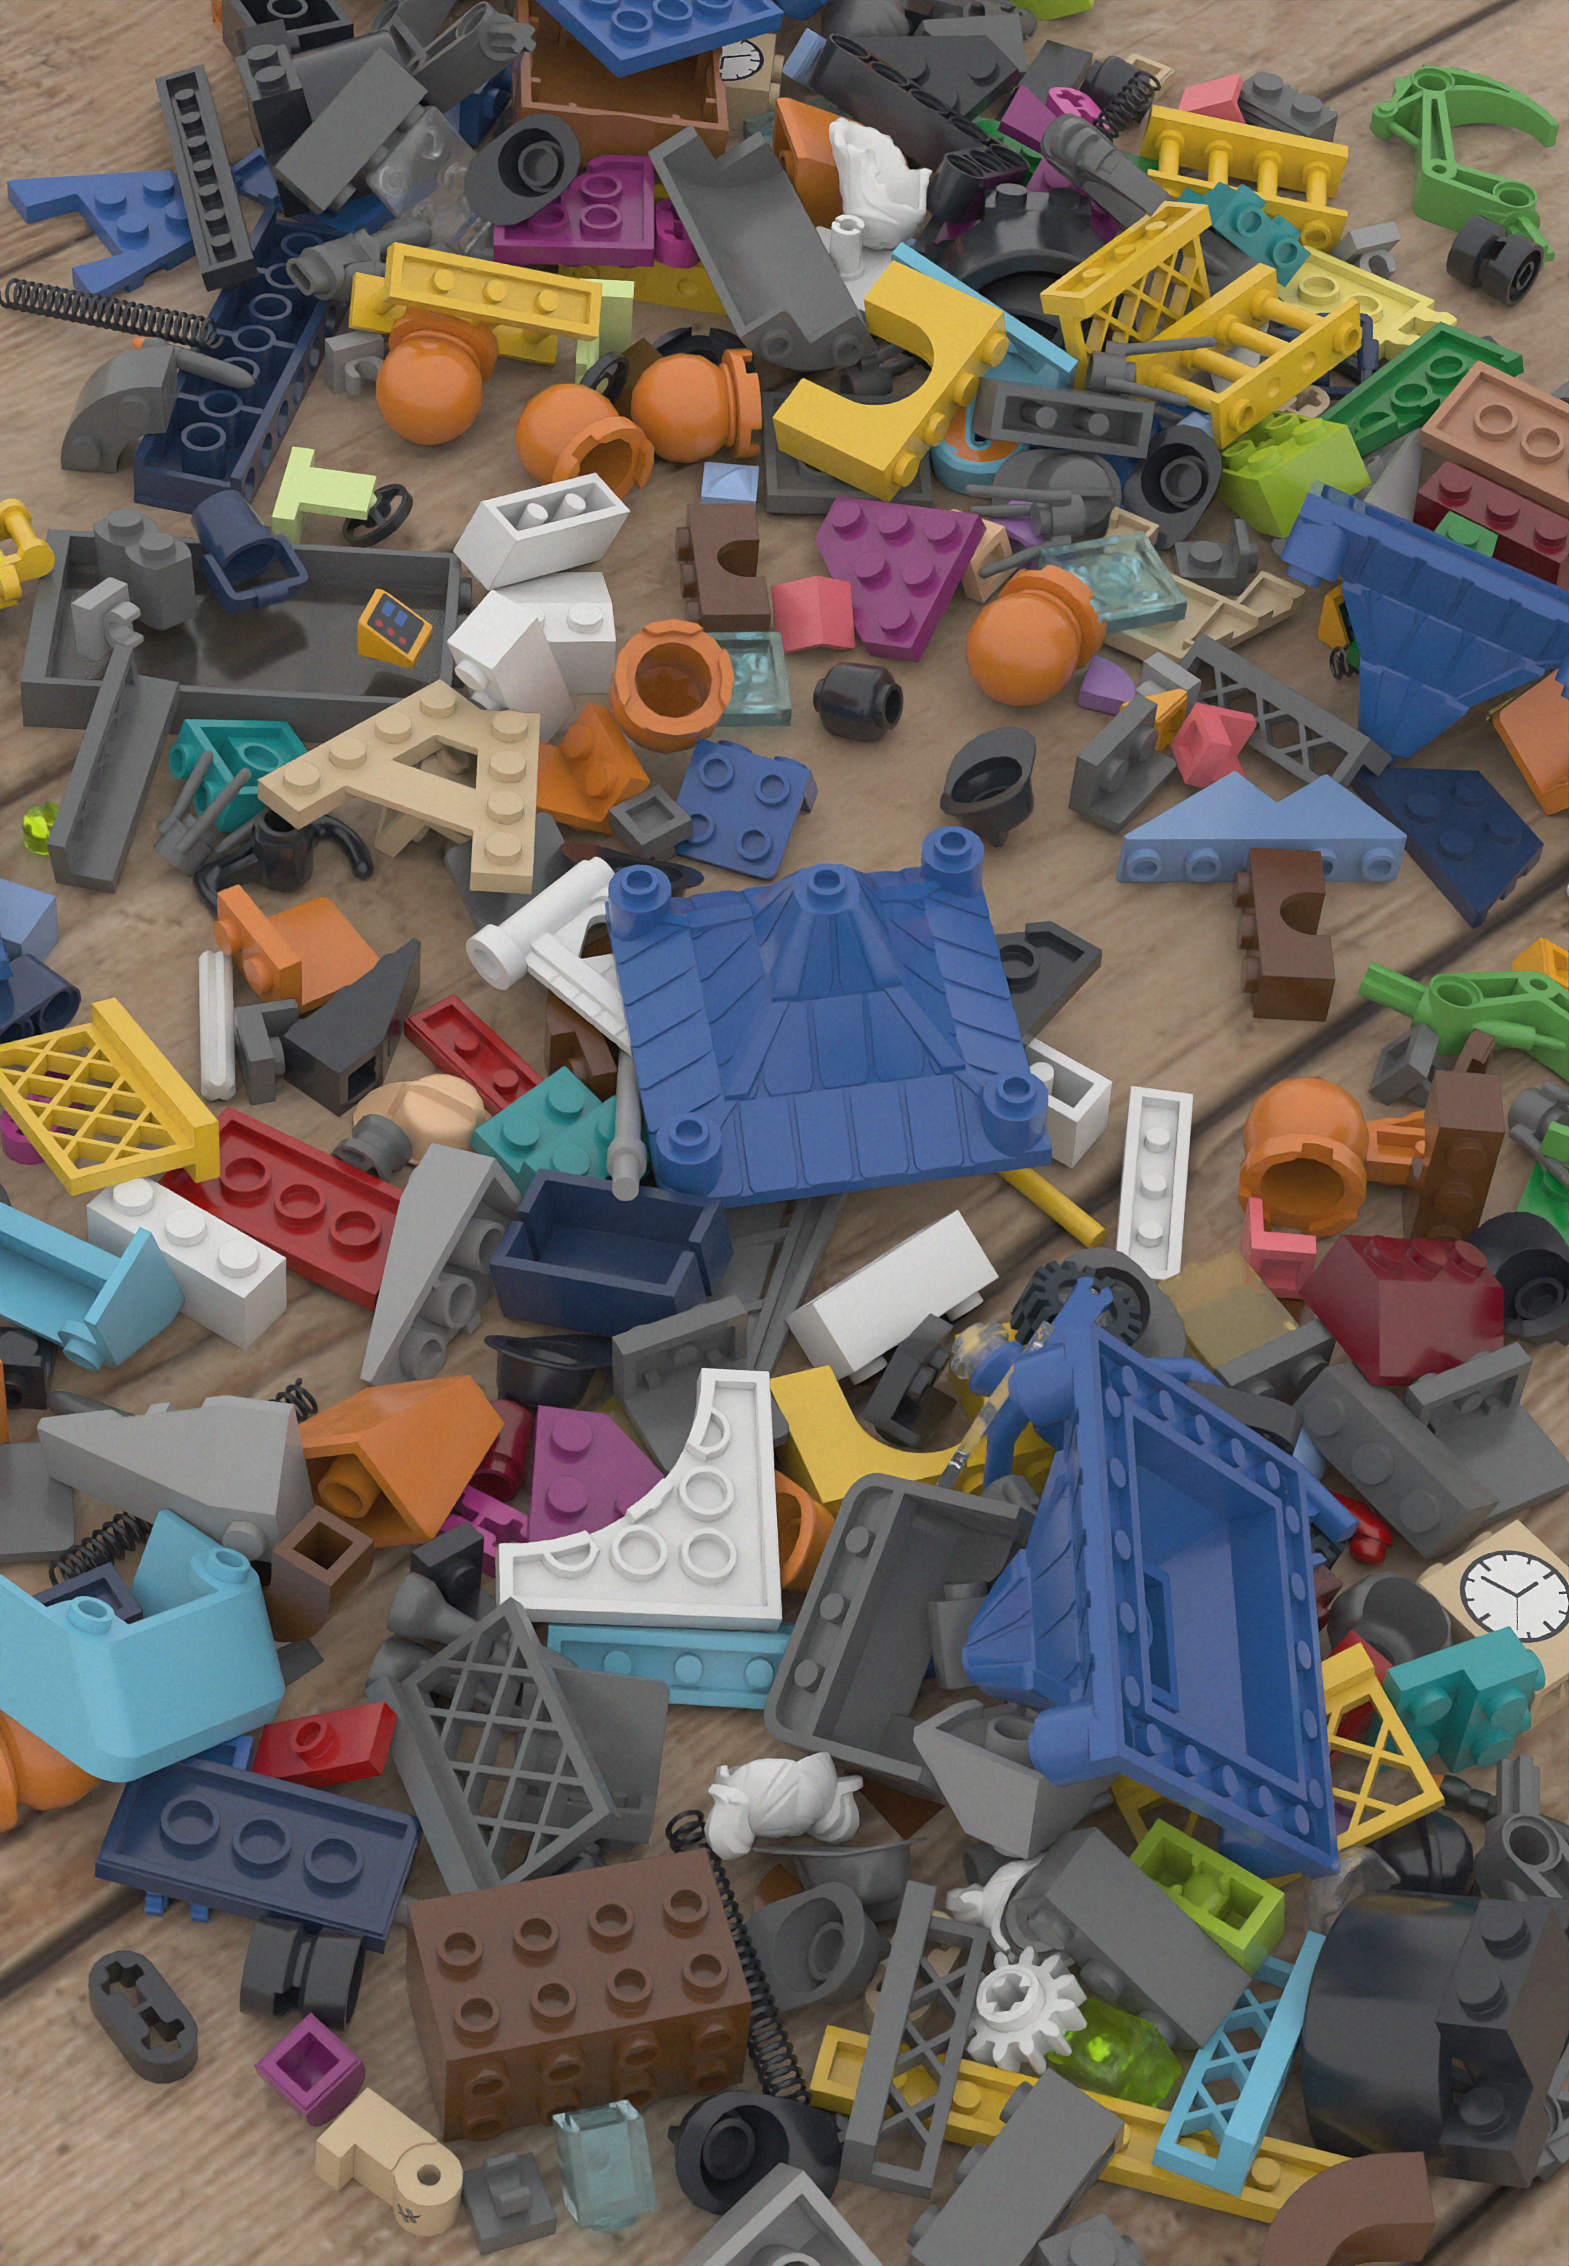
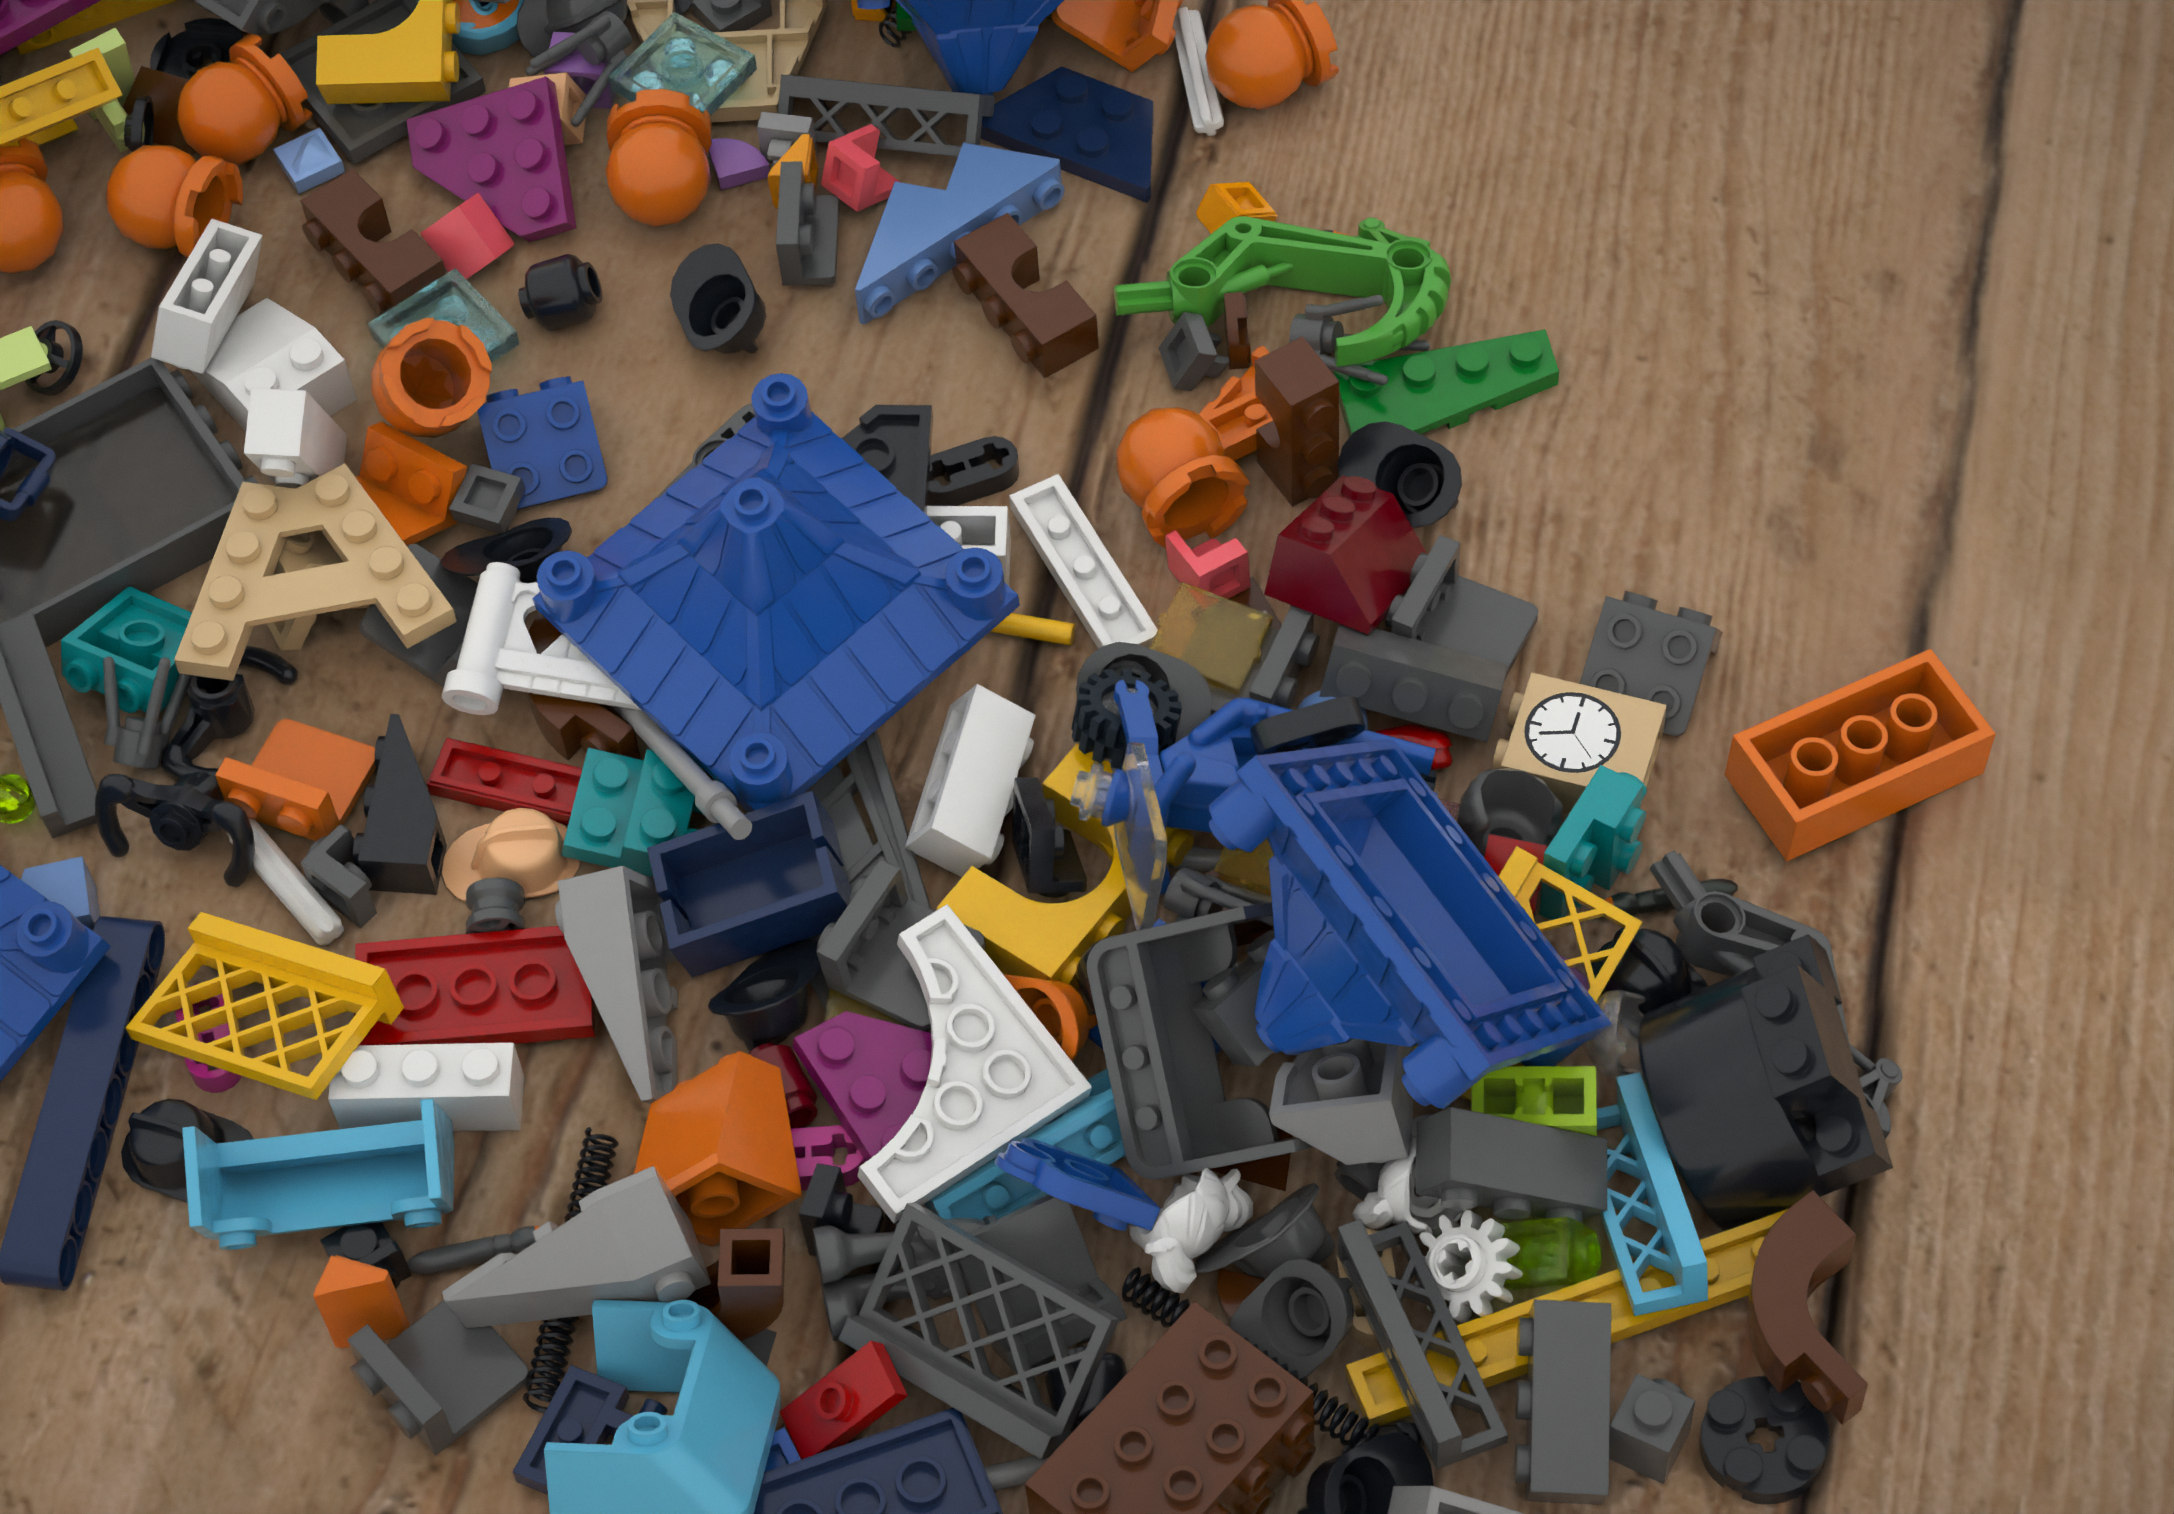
camera: 25 degrees left, 10 degrees up
slope [357,589,433,669] -> none
none -> black piece [95,772,255,887]
none -> black beam [927,436,1019,506]
none -> blue plate [995,1138,1161,1231]

